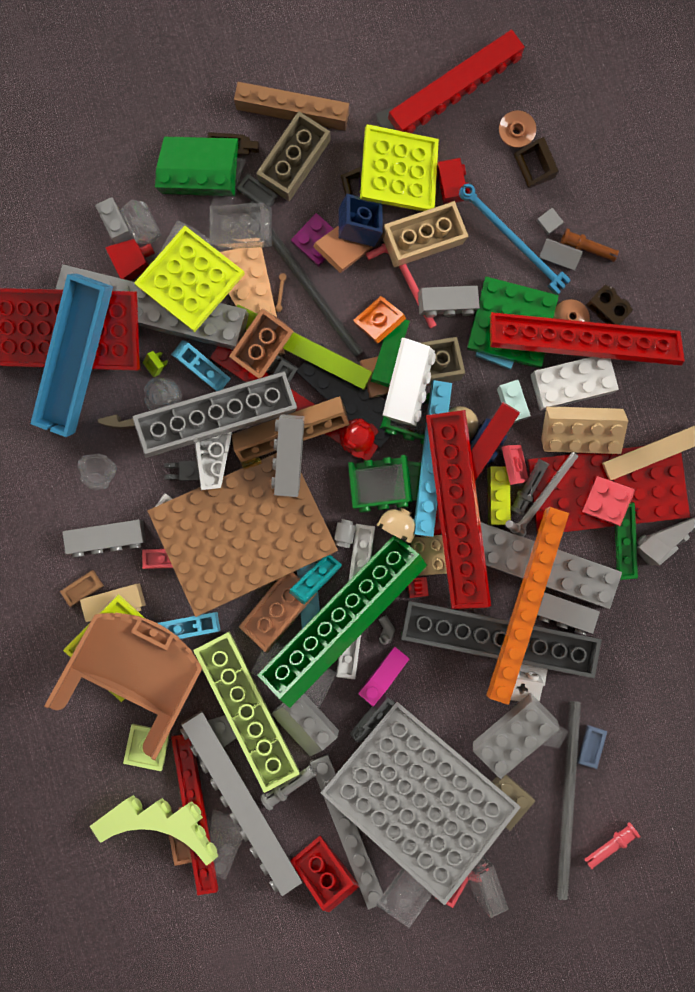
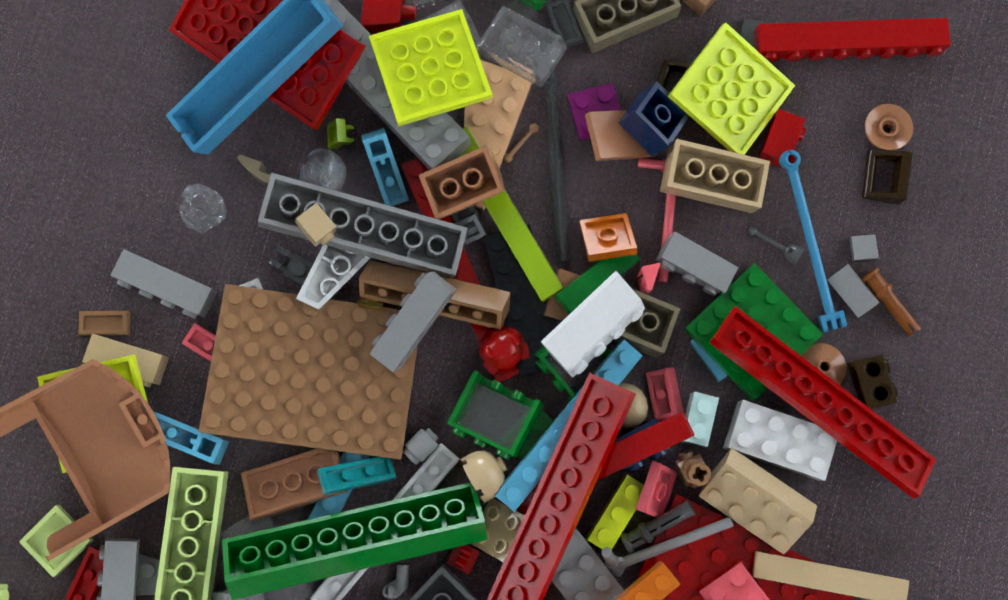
camera: 35 degrees right, 5 degrees down
none -> tan brick [296,203,336,247]
none -> coral slope [637,263,660,295]
none -> coral slope [645,367,684,421]
none -> medium nougat connector [674,450,711,488]
none -> dark grey hinge [748,226,805,265]

